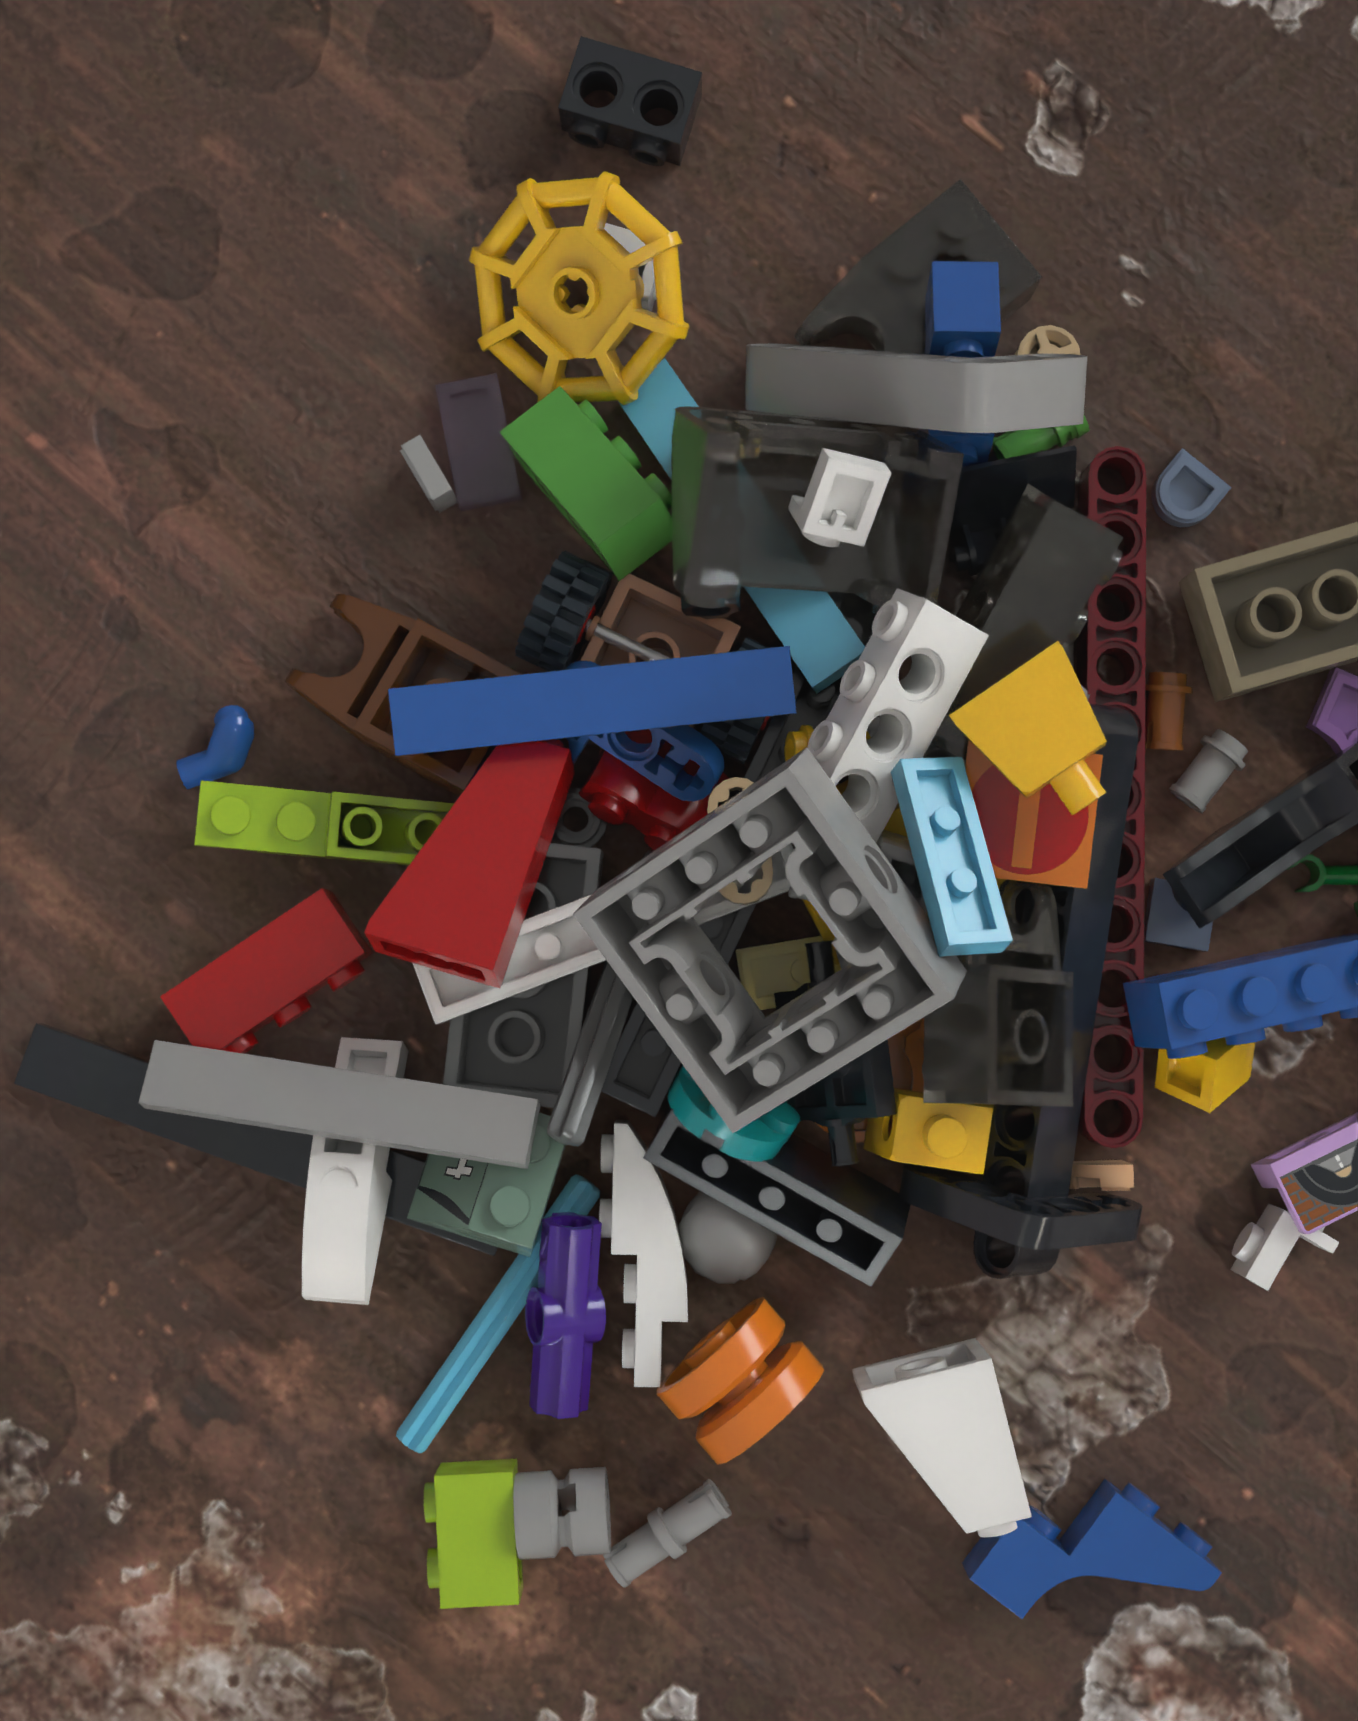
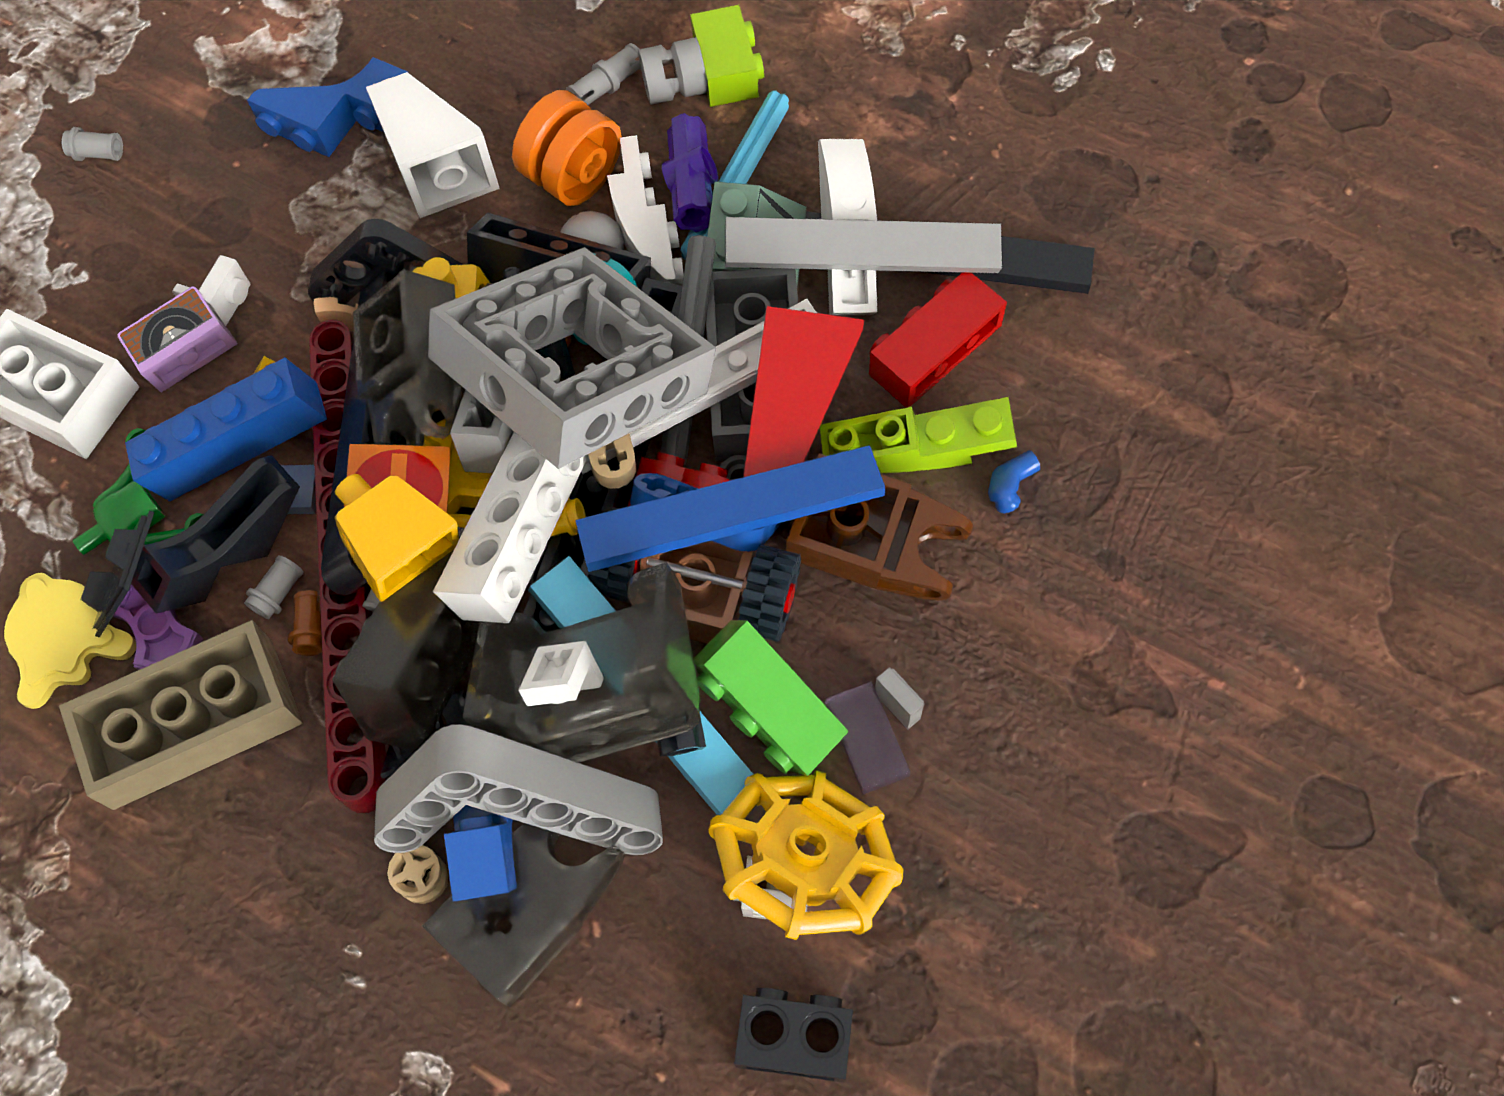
camera: 170 degrees right, 20 degrees down
medium azure plate [891,757,1013,957] -> none
sand blue tile [1151,448,1232,527] -> none

